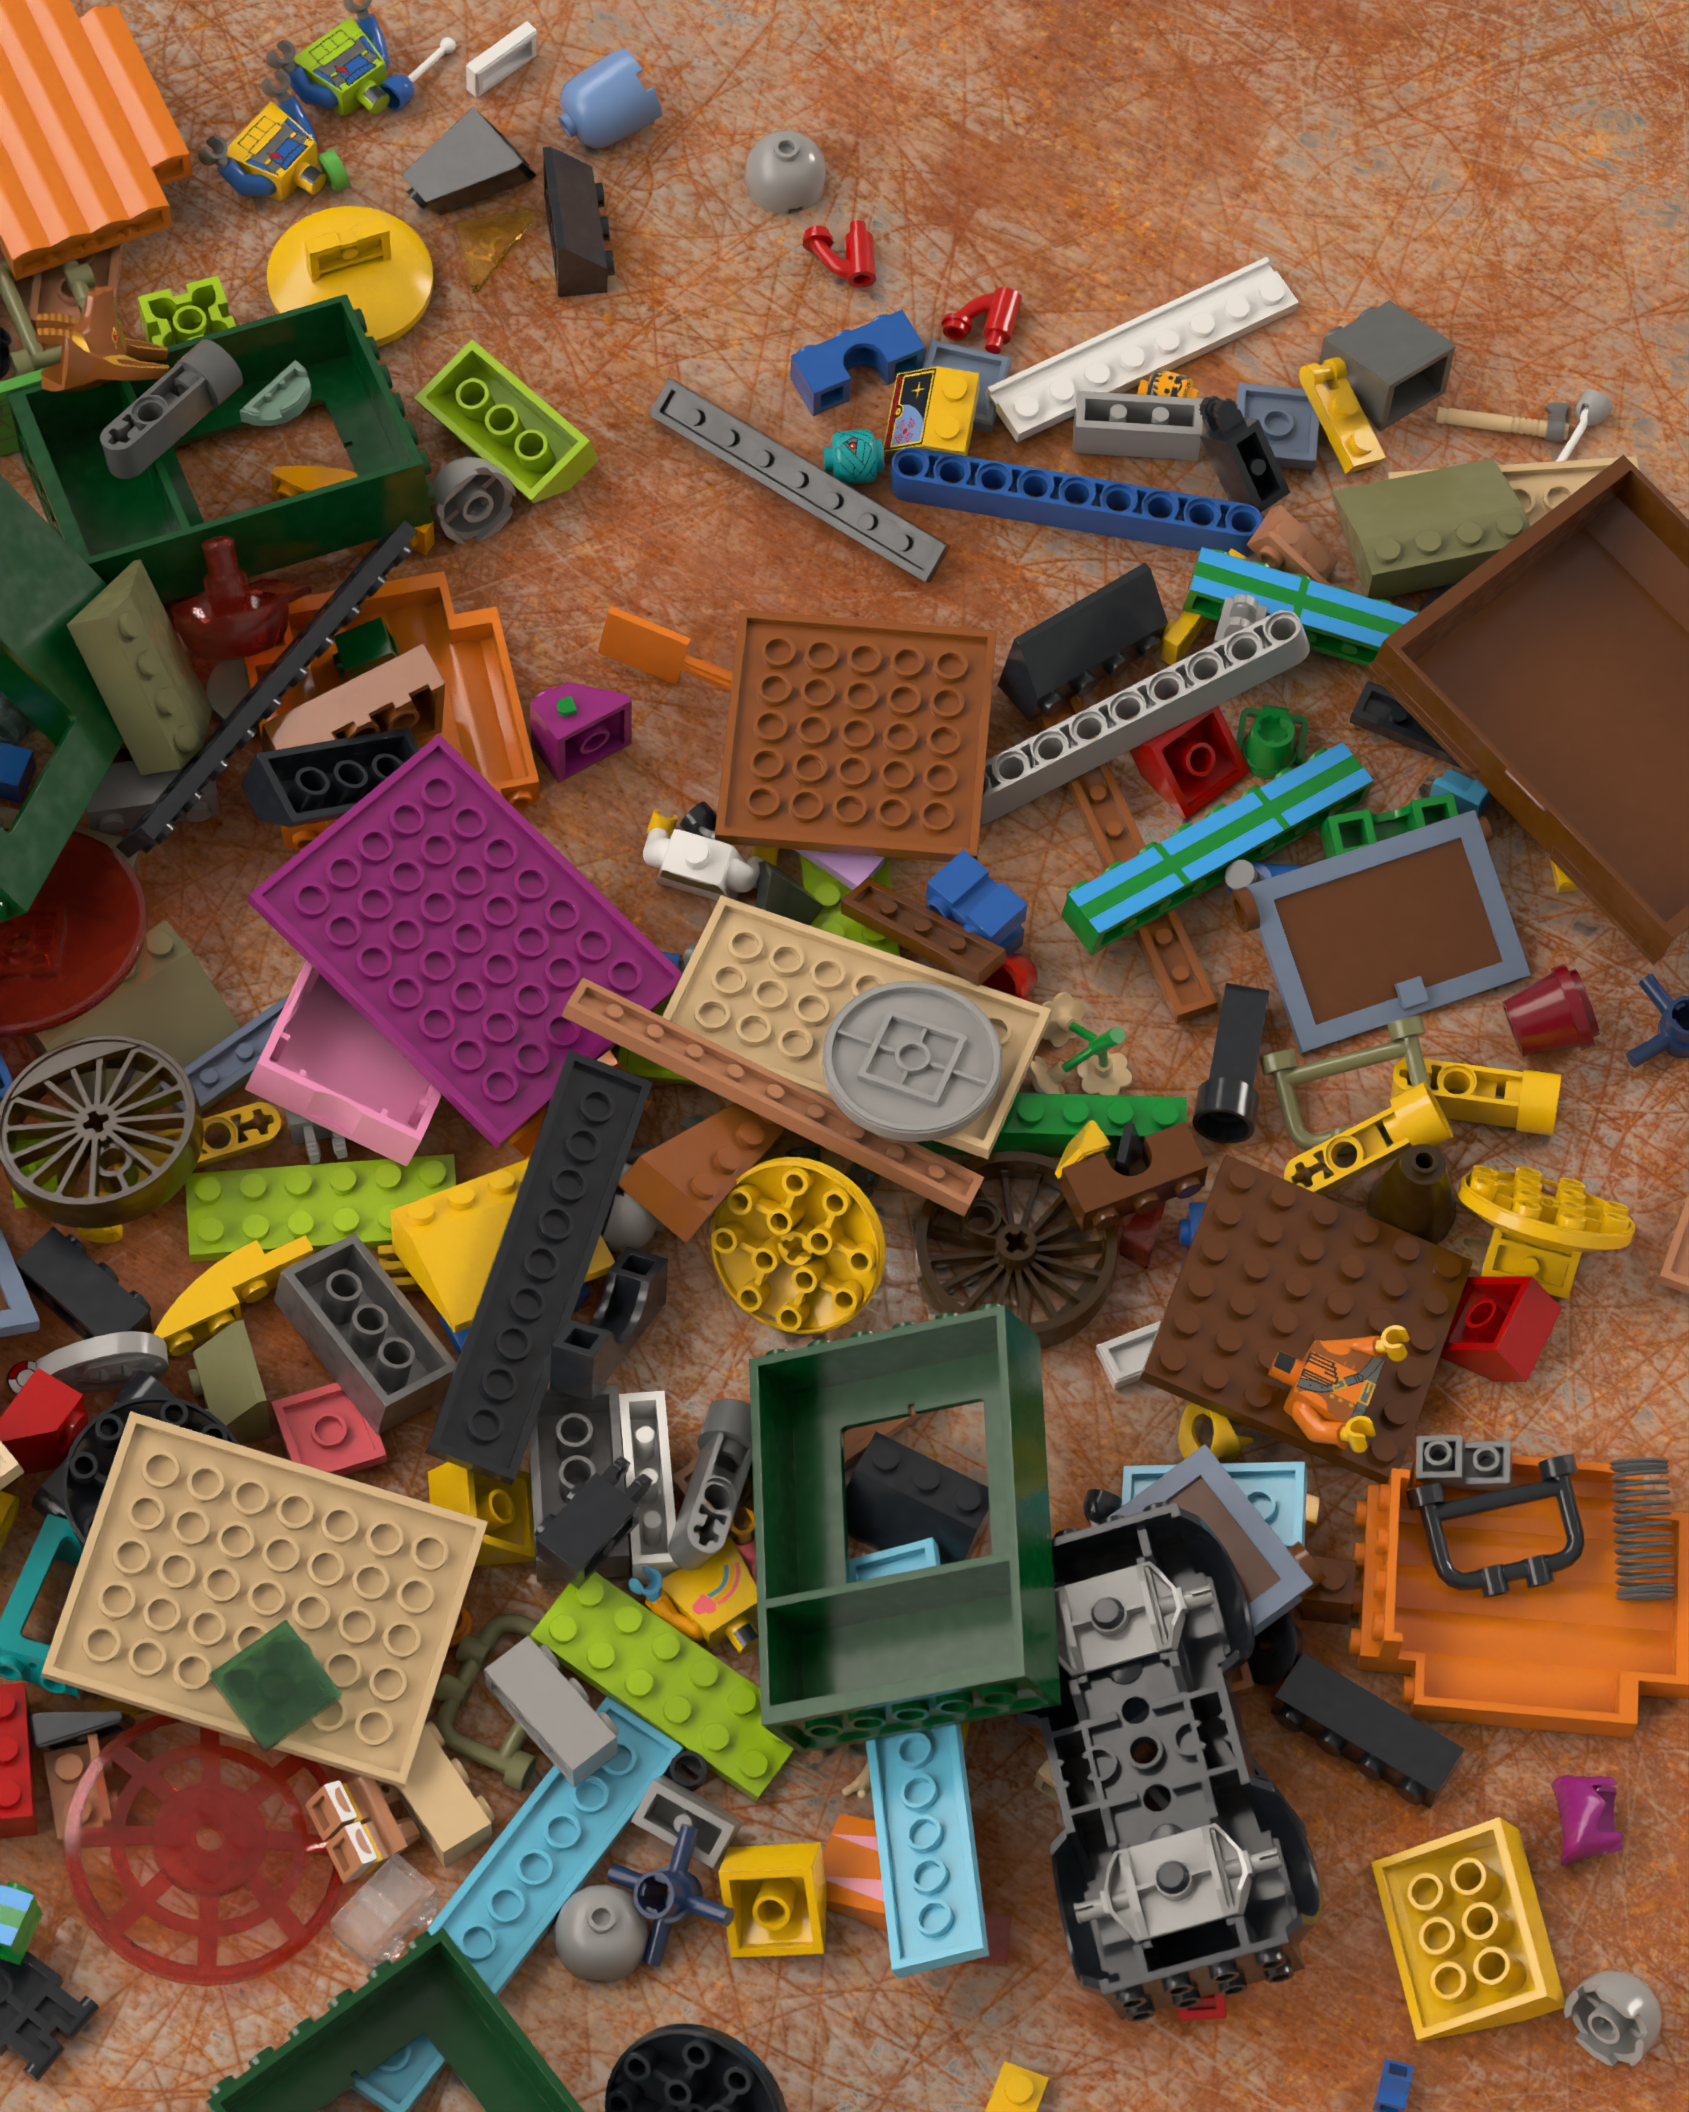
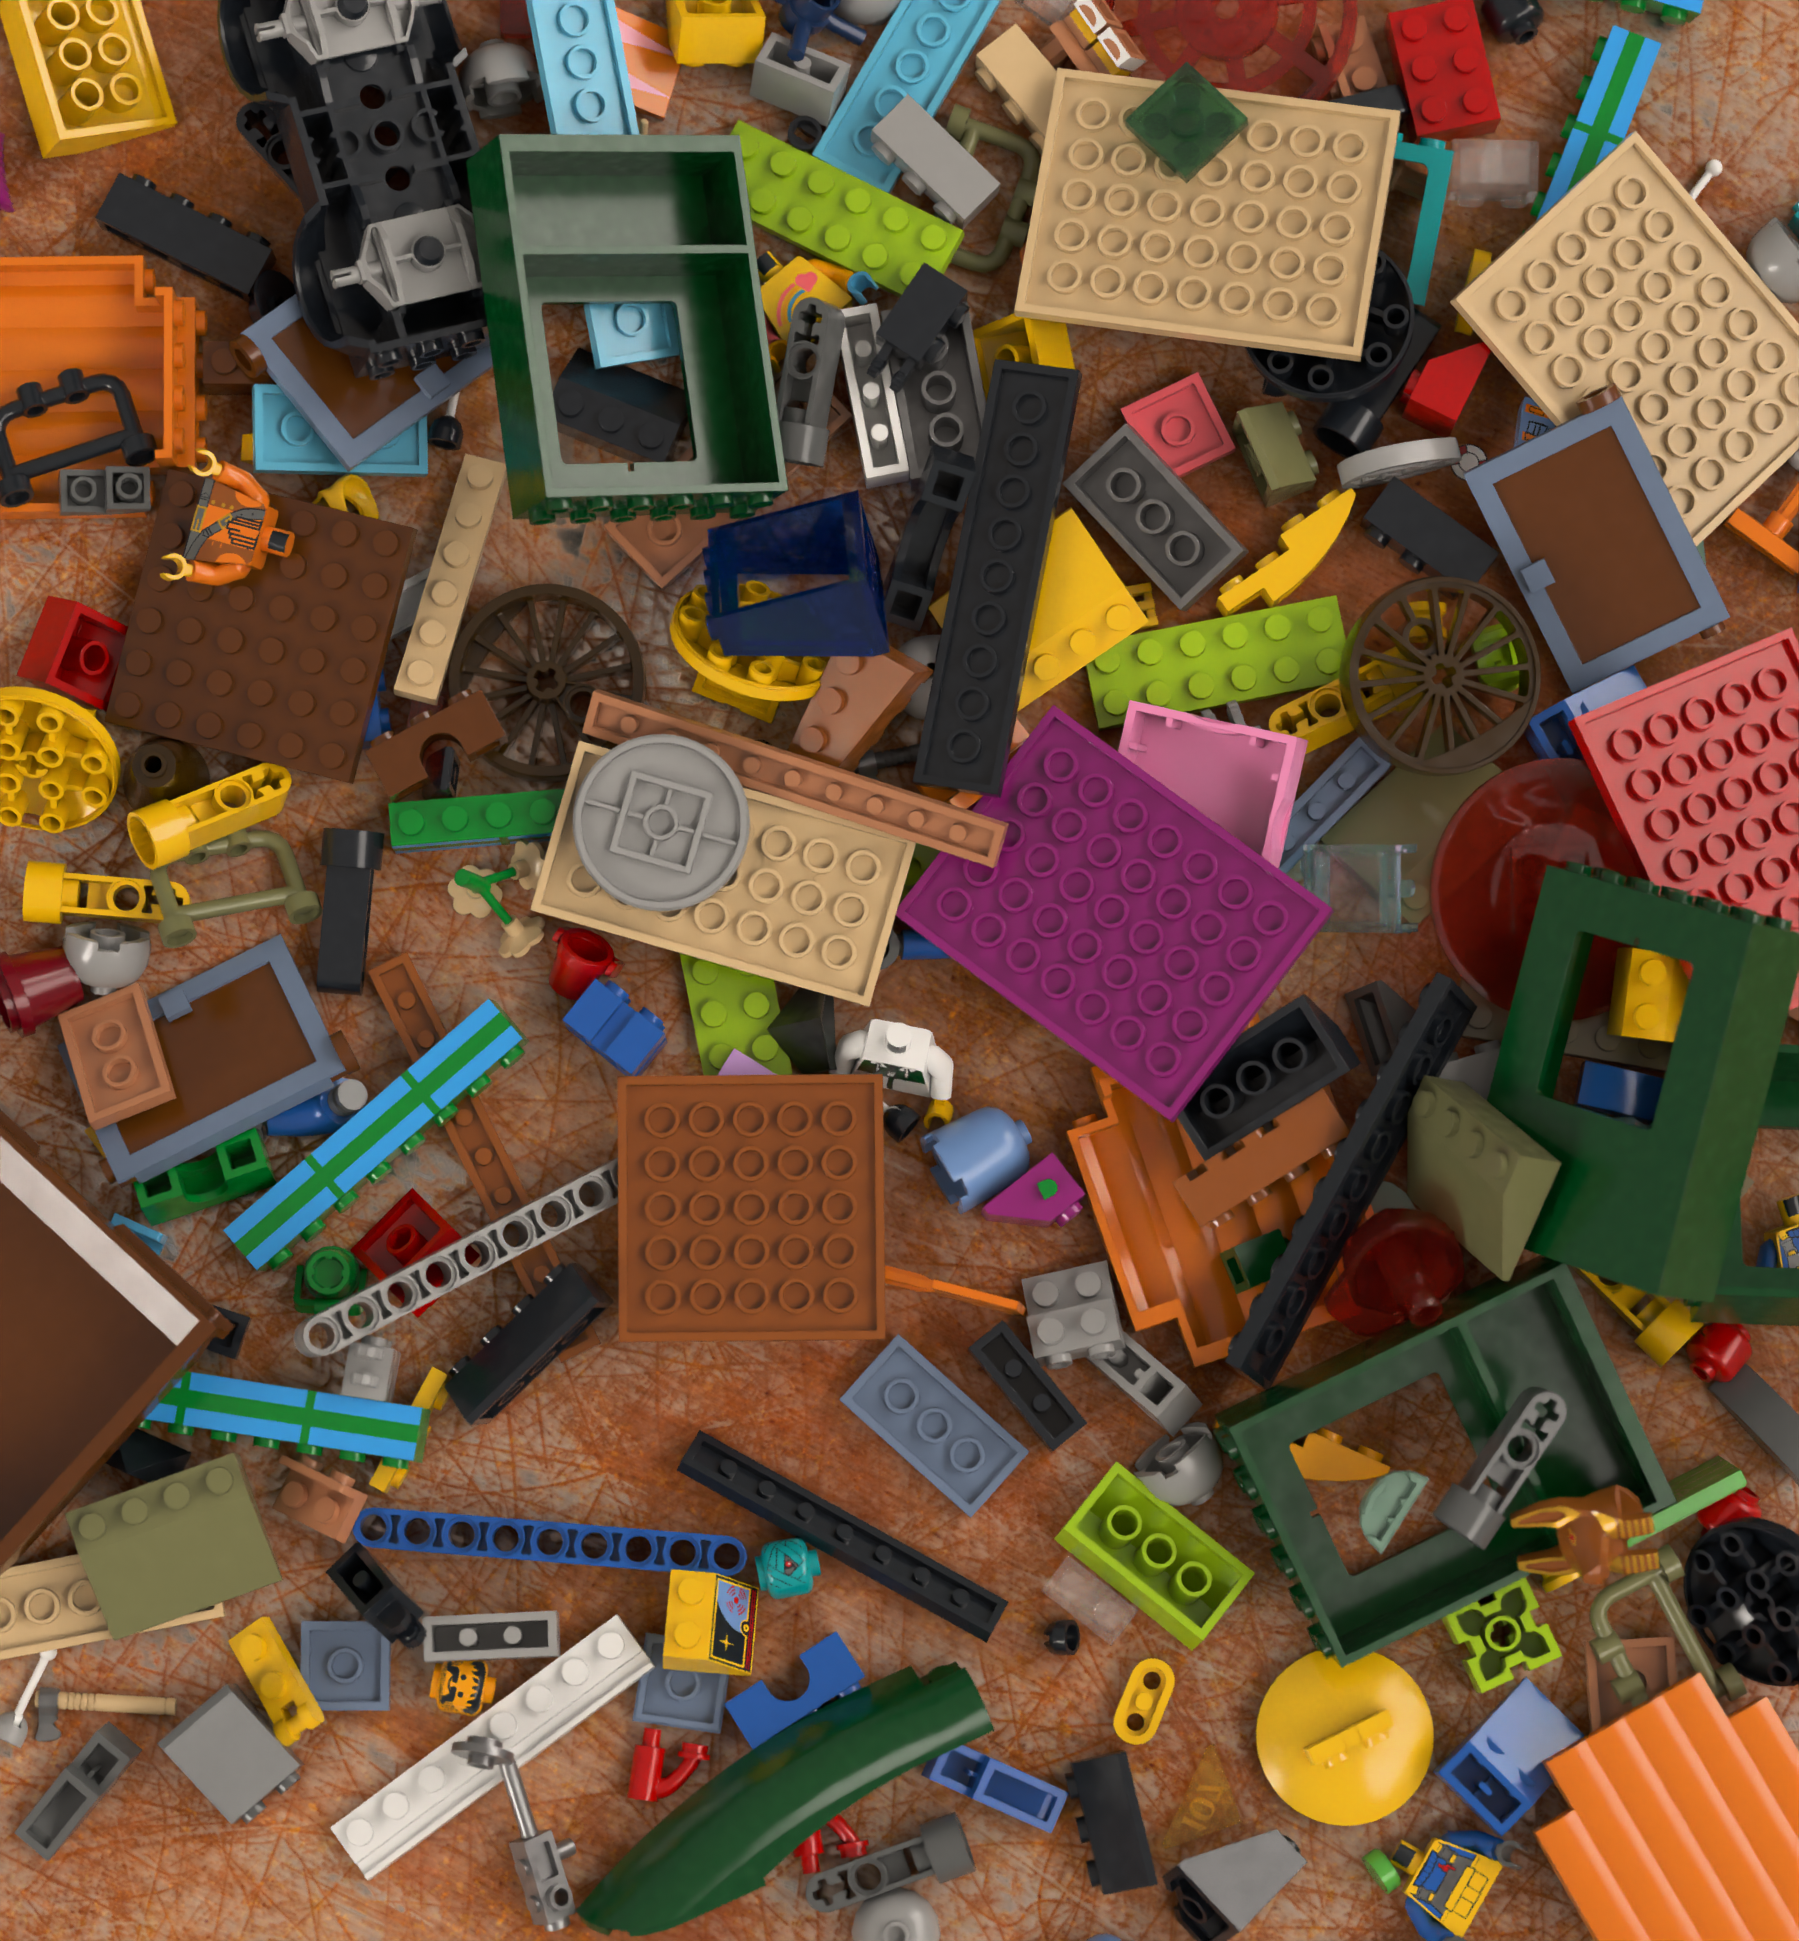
camera: 175 degrees right, 20 degrees up
reddish brown plate [840,877,1006,987] -> none
yellow slope [1055,1120,1111,1179] -> none
none -> dark grey slope [14,1722,142,1861]
none -> nougat plate [57,983,176,1131]
none -> light grey cylinder [63,921,151,995]
none -> tan plate [394,453,507,706]
none -> flat silver piece [451,1736,577,1932]
none -> light grey cylinder [458,39,544,119]
none -> dark green slope [576,1662,995,1937]
none -> clear blue windscreen [702,490,890,657]
none -> dark grey beam [806,1812,976,1913]
none -> sand blue plate [839,1334,1030,1518]
none -> medium blue cylinder [920,1106,1032,1214]
none -> blue slope [921,1745,1069,1834]
none -> black brick [967,1320,1087,1453]
none -> light grey plate [1021,1260,1126,1370]
none -> clear brick [1040,1555,1139,1646]
none -> black hinge [1043,1620,1080,1655]
none -> light grey slope [1085,1330,1203,1436]
none -> yellow plate [1113,1658,1175,1745]
none -> window [1300,843,1418,934]
none -> dark grey slope [1344,980,1416,1076]
none -> blue slope [1433,1677,1585,1837]

